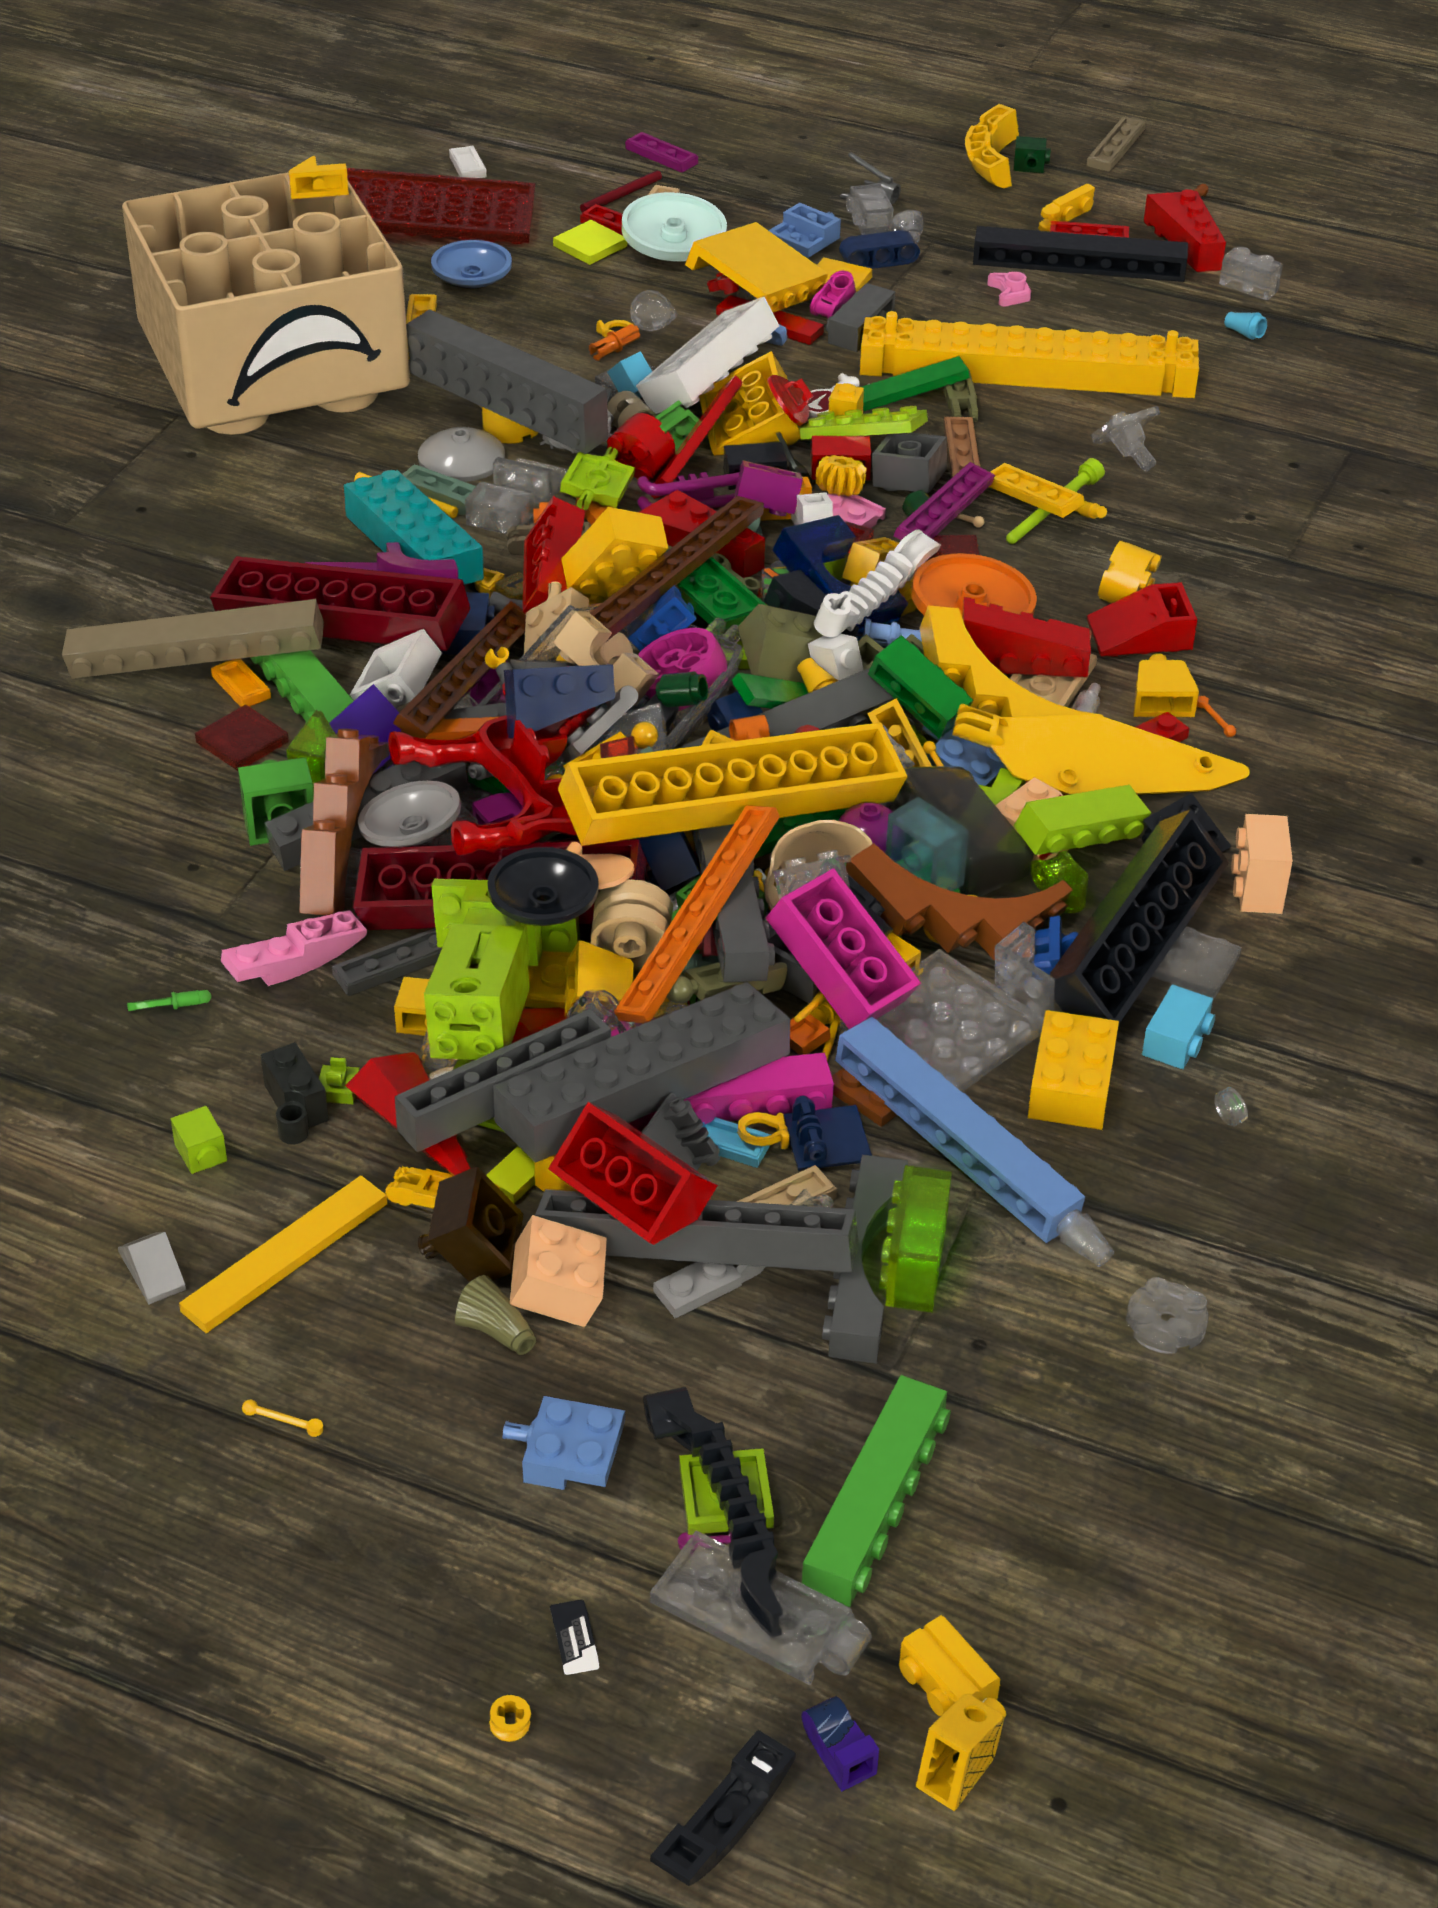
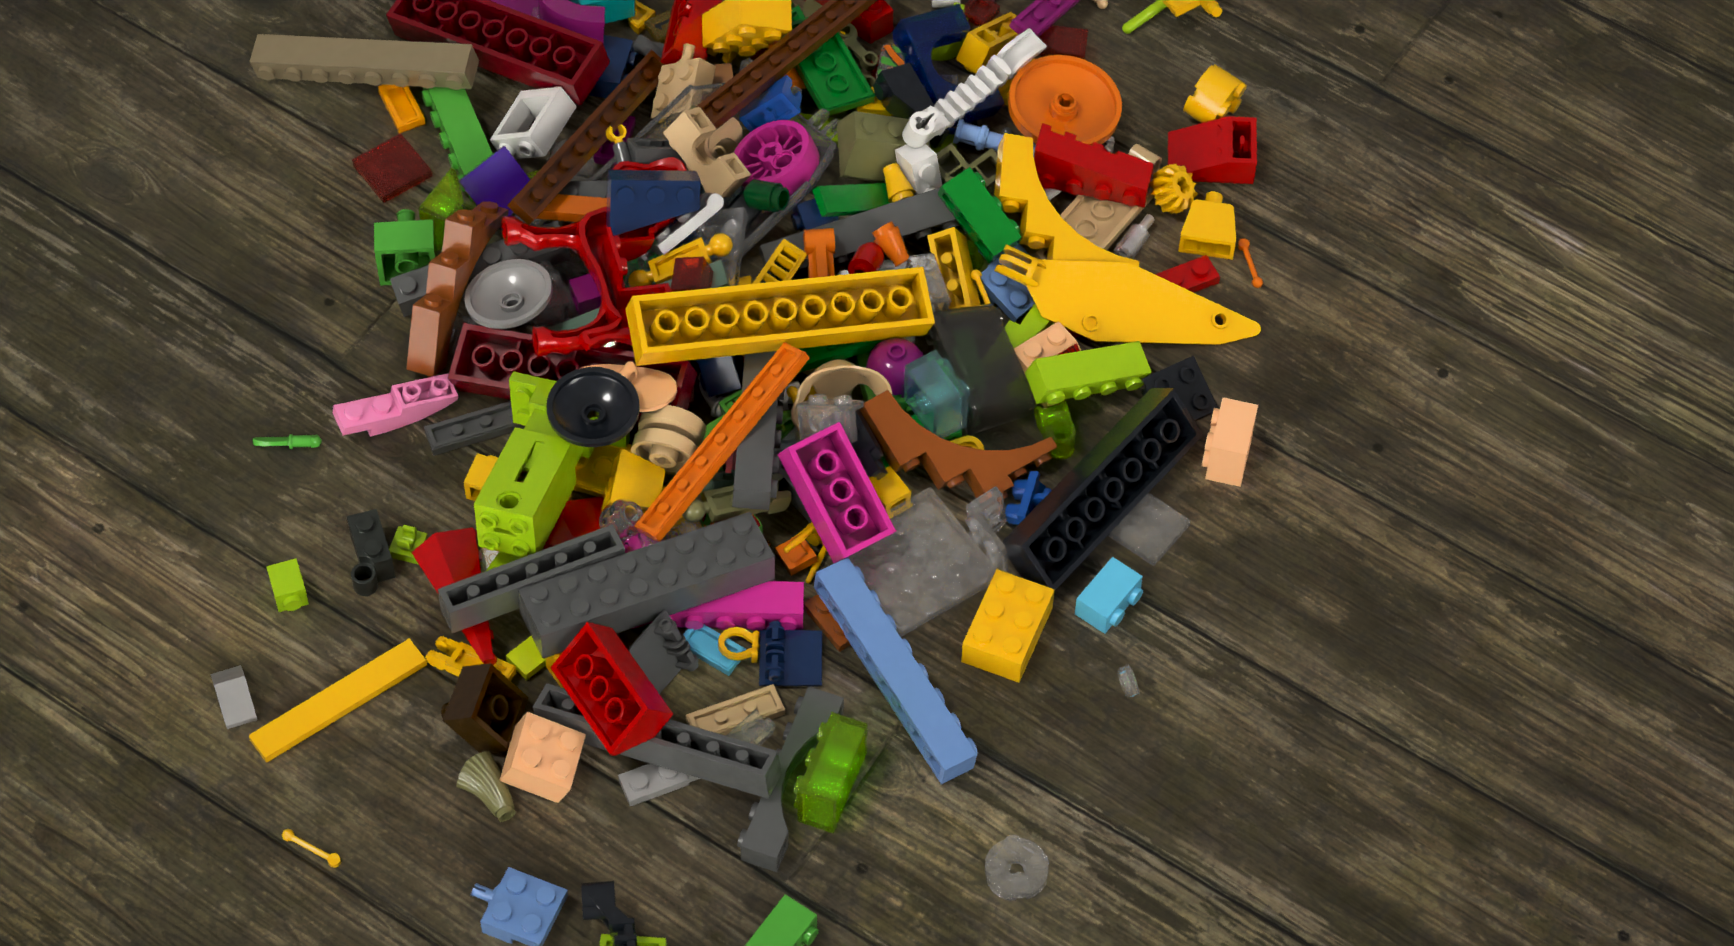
camera: 10 degrees right, 15 degrees up
clear cone [1056,1209,1114,1267] -> none
none -> orange cone [872,221,911,267]
none -> yellow gear [1150,164,1198,214]

